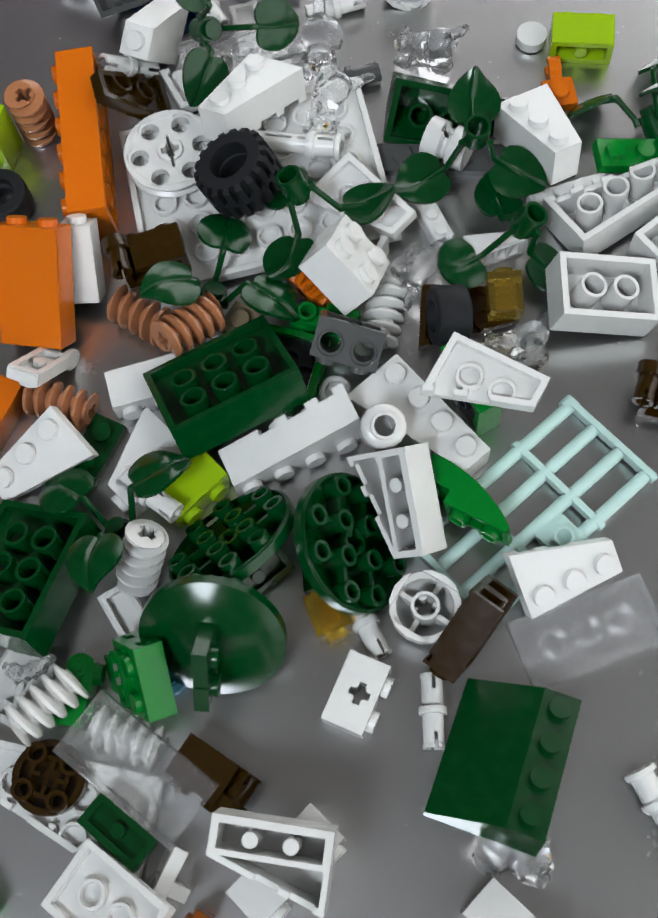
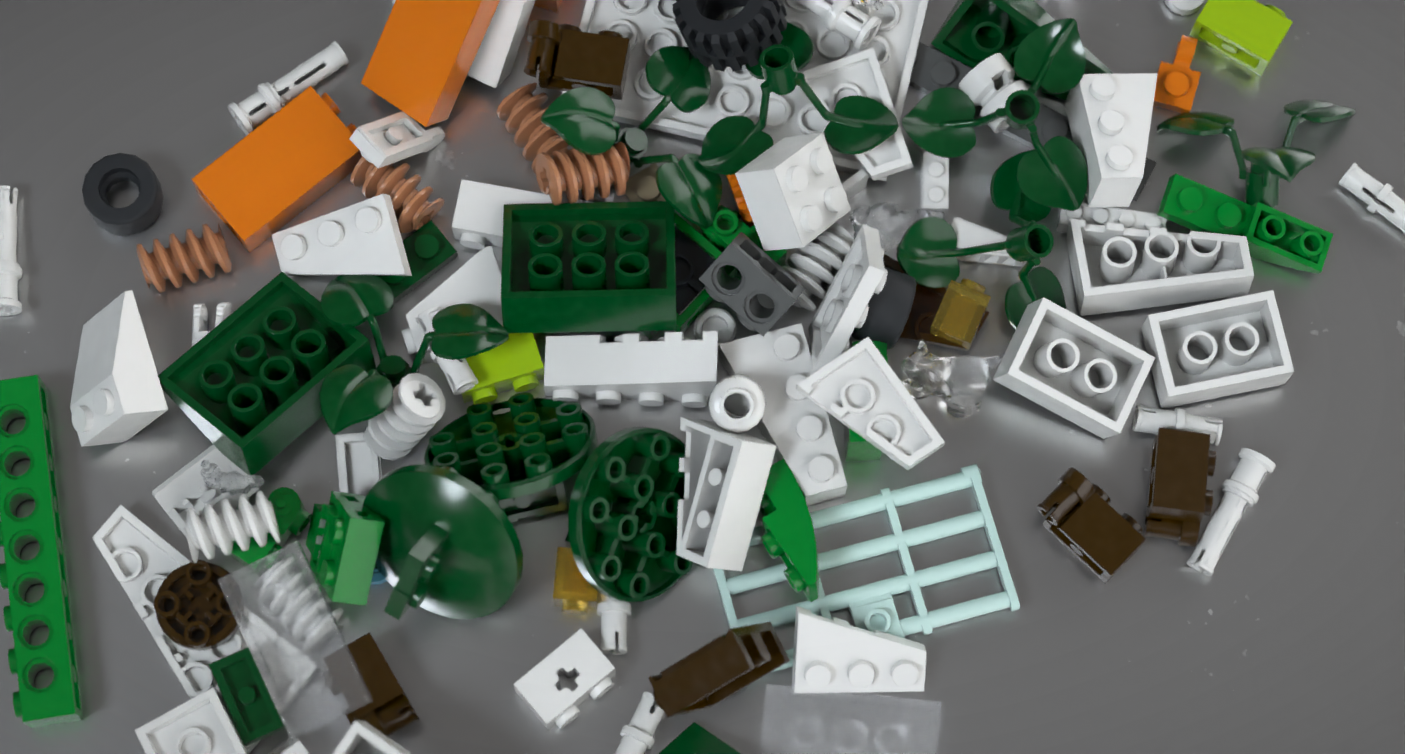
camera: 15 degrees right, 5 degrees up
white cylinder [389,570,461,645] -> none
none -> white plate [808,224,888,372]

